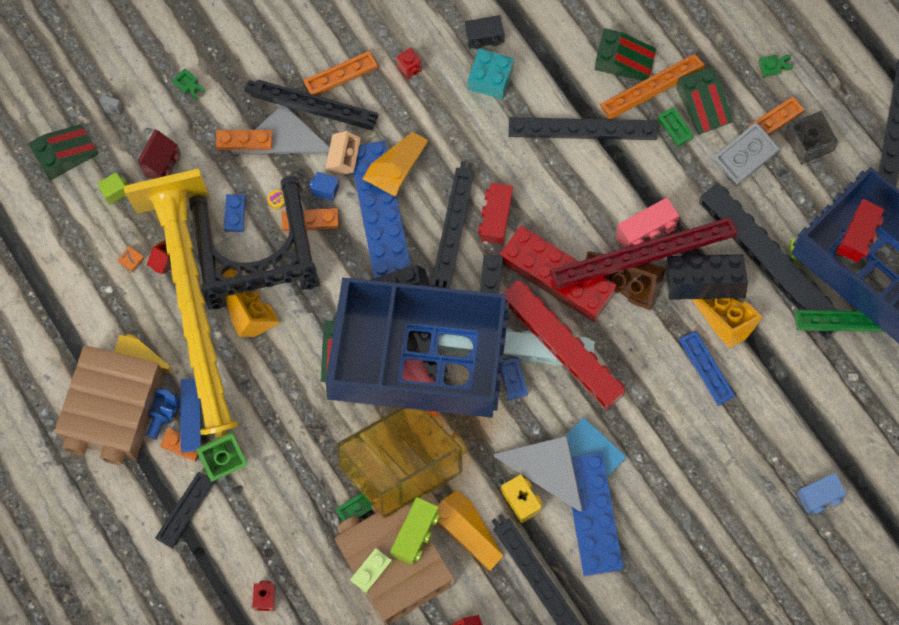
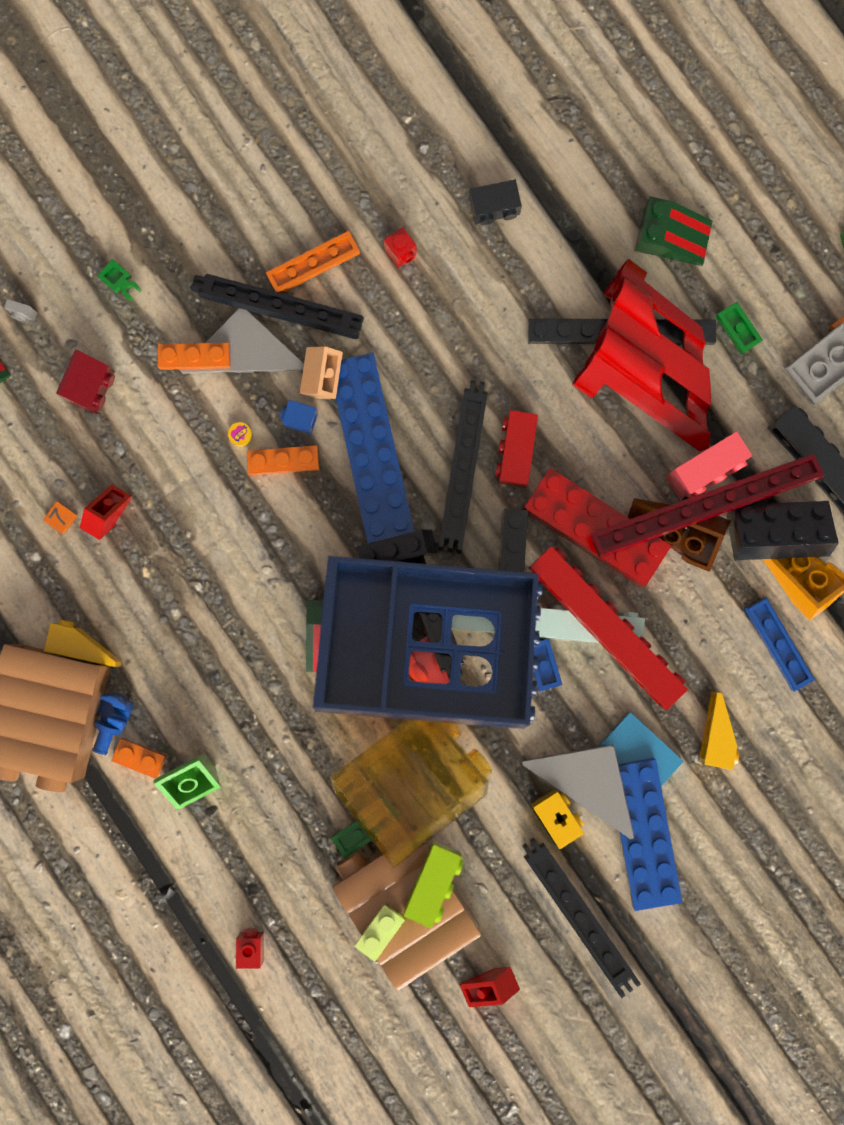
camera: 10 degrees left, 15 degrees up
lime brick [97,172,128,205] -> none
yellow plant [123,169,239,439] -> none
black tile [155,471,216,549] -> none
blue tile [181,379,201,453] -> none
black arch [189,176,320,310] -> none
light orange wedge [217,265,280,337] -> none
blue plate [224,194,246,232] -> none
light orange wedge [363,132,429,197] -> none
light orange wedge [437,490,504,571] -> none
teal brick [468,48,514,100] -> none
orange plate [600,54,705,120] -> none
dark green slope [676,66,733,135] -> none
none -> red panel [572,259,711,452]
none -> yellow slope [698,691,739,770]

